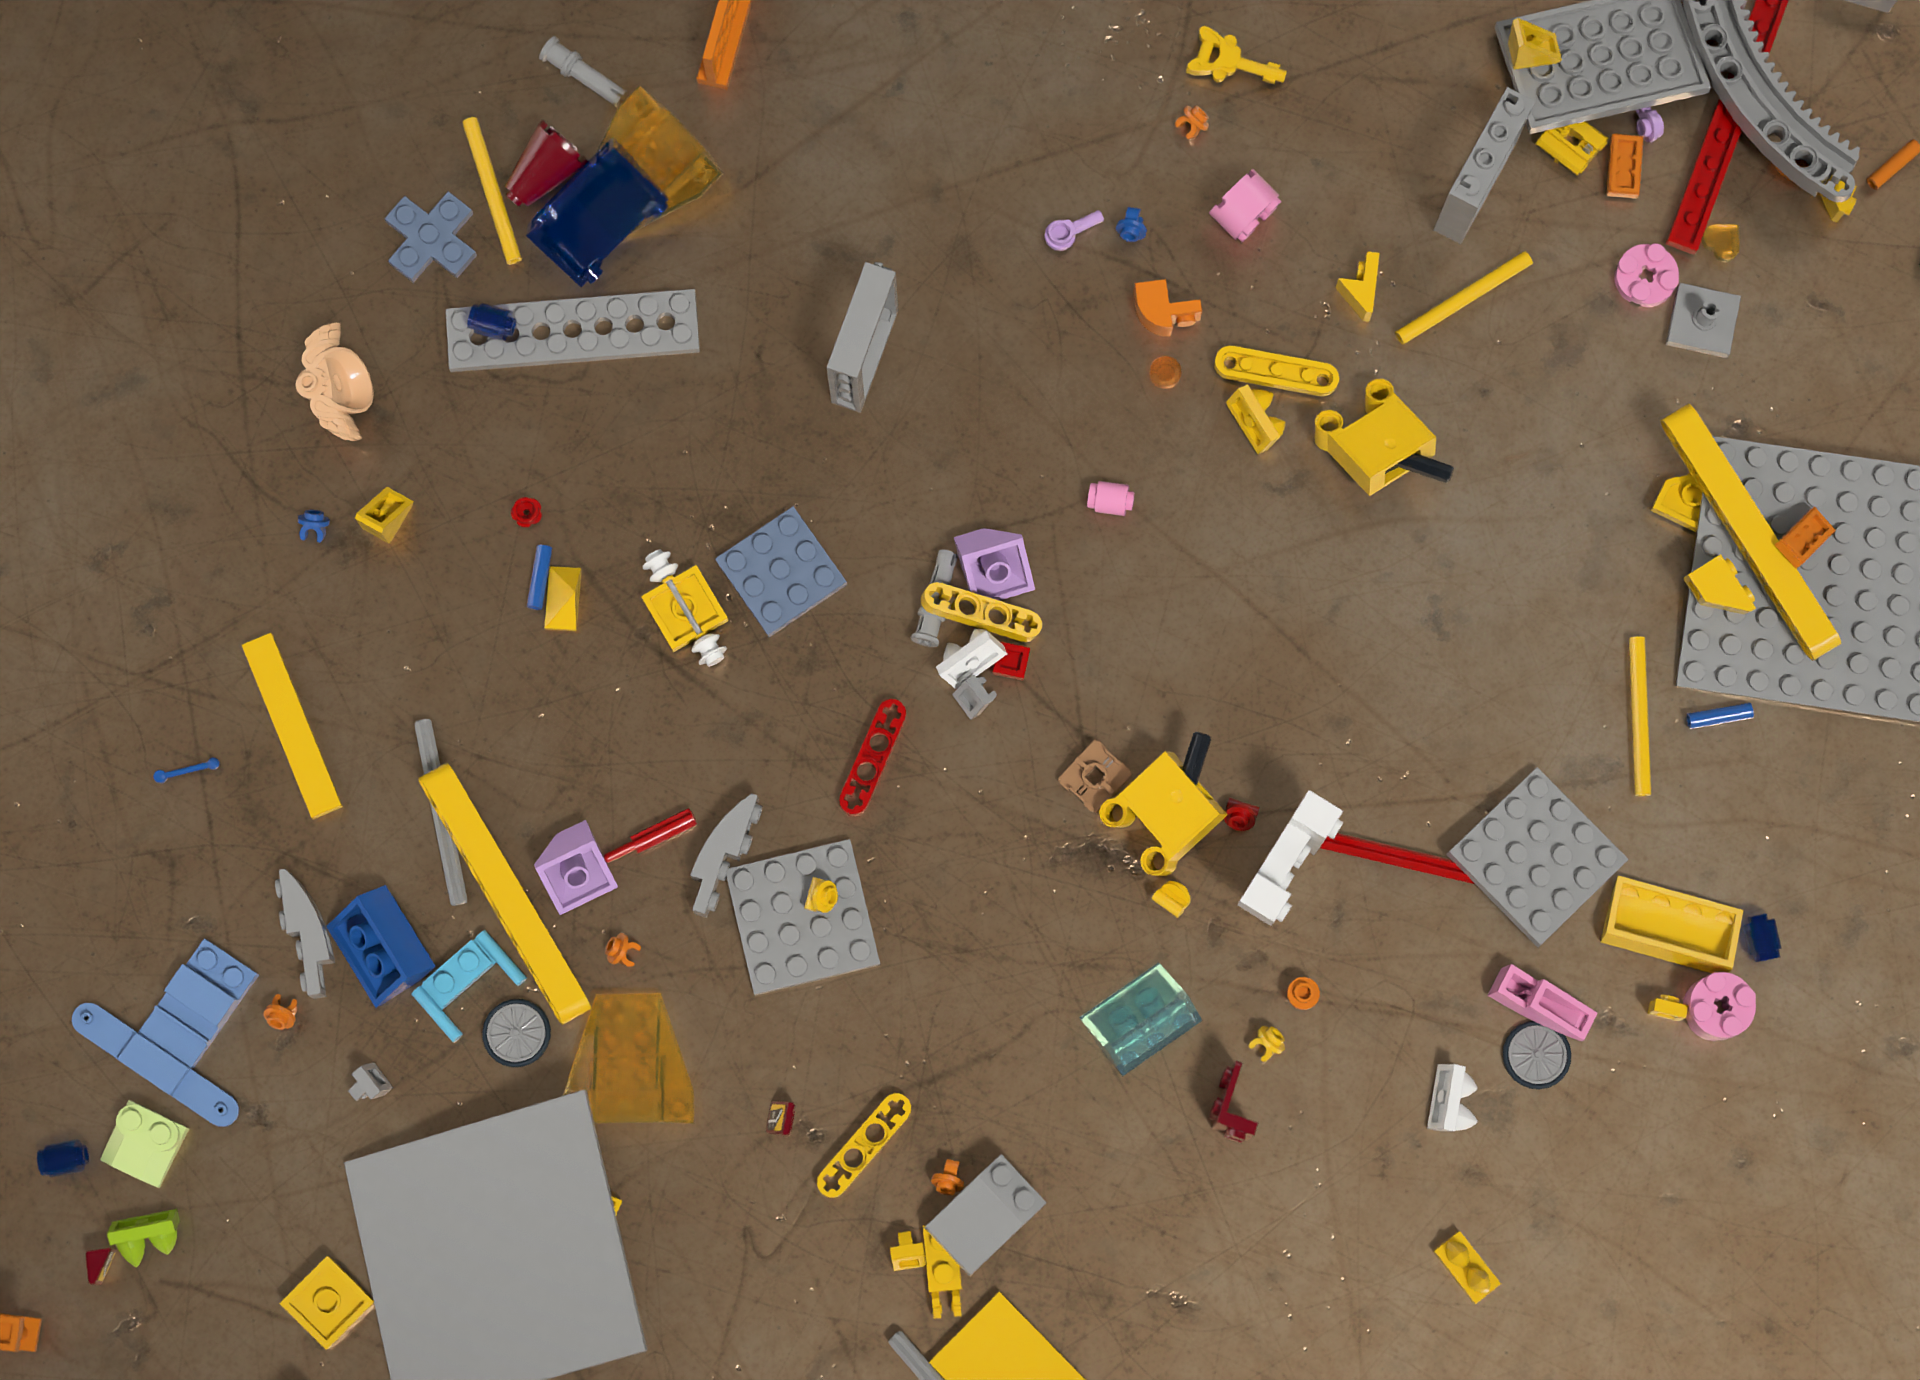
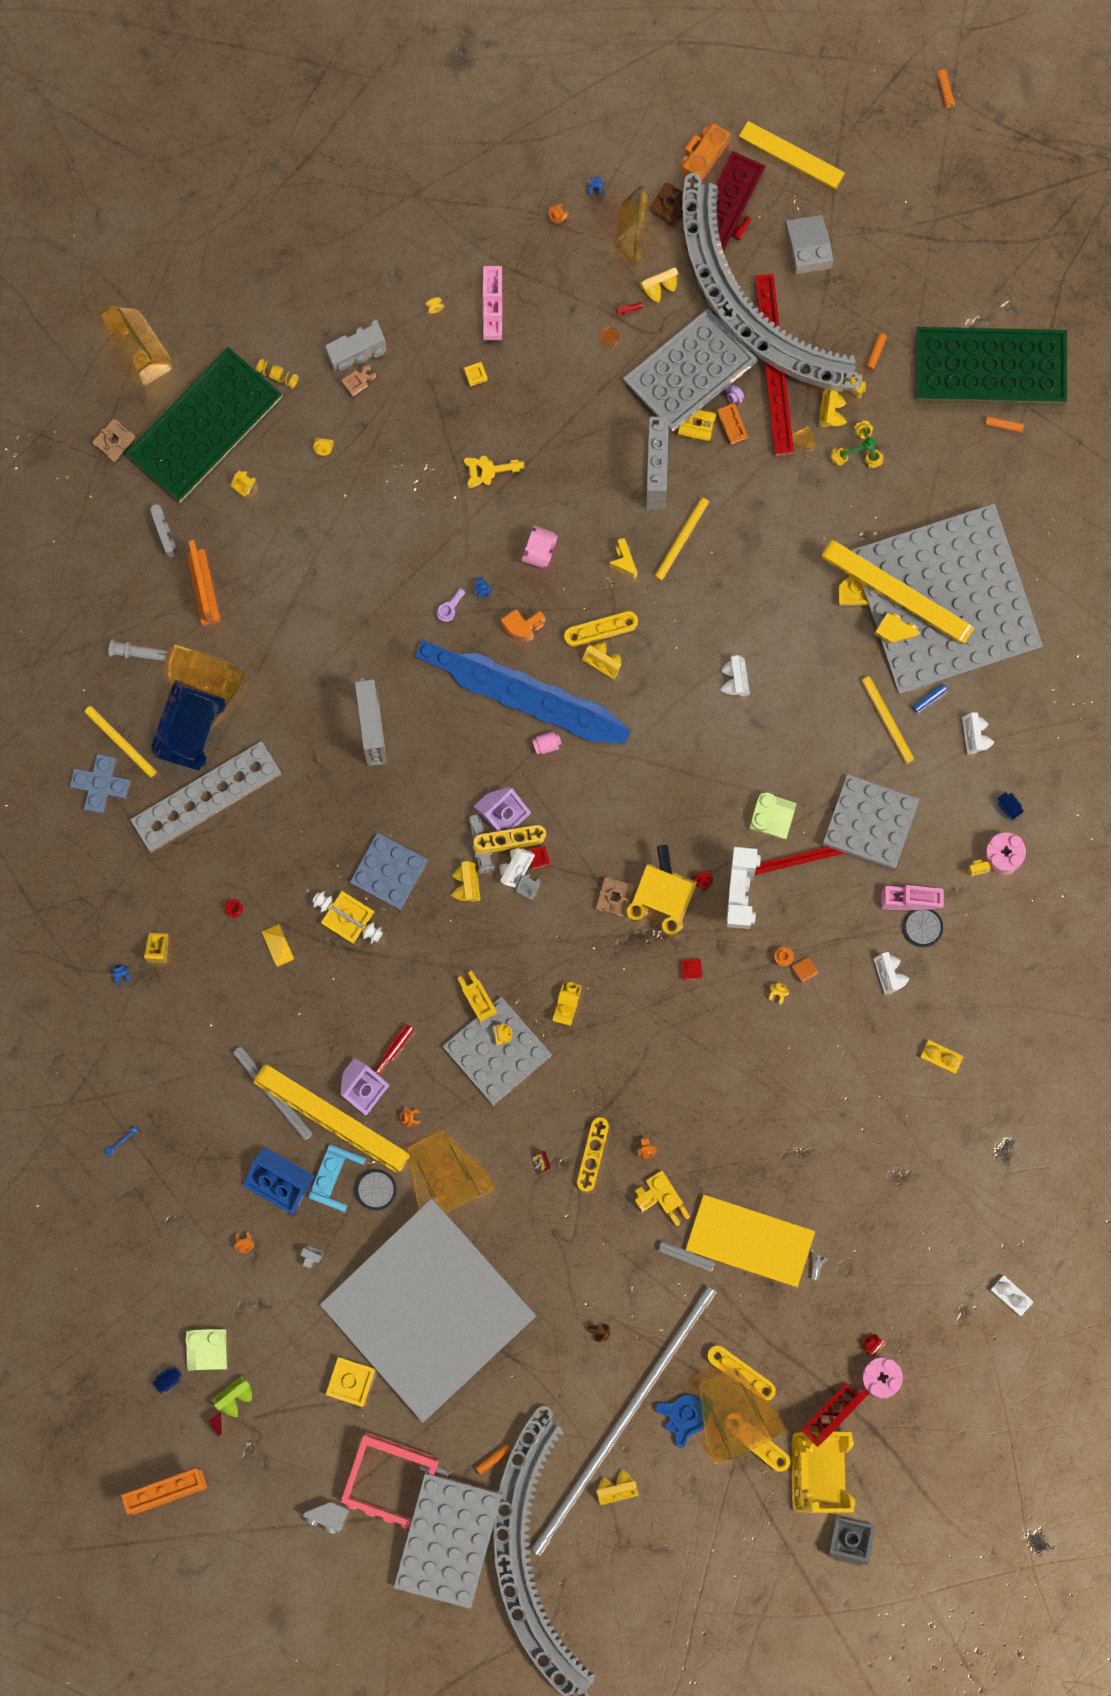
camera: 25 degrees left, 0 degrees up
medium blue piece [72,938,259,1127] -> none
yellow tile [242,633,343,820] -> none
light grey slope [275,869,335,999] -> none
light nougat piece [296,323,374,441] -> none
clear blue brick [467,303,517,341] -> none
dark red cone [505,119,589,207] -> none
blue piece [526,545,553,610] -> none
light grey slope [690,793,763,918] -> none
red beam [839,699,907,817] -> none
light grey slope [925,1154,1047,1276] -> none
clear light blue slope [1079,962,1202,1076] -> none
clear orange tile [1150,356,1182,389] -> none
yellow plate [1152,881,1191,918] -> none
orange plate [1175,106,1209,139] -> none
dark red bracket [1209,1060,1258,1144] -> none
yellow piece [1315,379,1454,496] -> none
yellow slope [1508,18,1562,70] -> none
yellow slope [1600,875,1743,973] -> none
bright pink plate [1614,243,1679,307] -> none
light grey tile [1666,283,1741,358] -> none
orange plate [1775,506,1836,569] -> none
none -> blue plate [415,640,631,744]
none -> yellow tile [451,861,481,902]
none -> yellow hinge [457,970,497,1023]
none -> yellow slope [553,981,582,1026]
none -> red plate [681,959,703,980]
none -> white tile [720,655,750,696]
none -> yellowish green slope [750,792,797,840]
none -> orange slope [791,957,818,983]
none -> yellow tile [818,389,847,428]
none -> yellow plant [831,420,884,468]
none -> white tile [962,712,994,754]

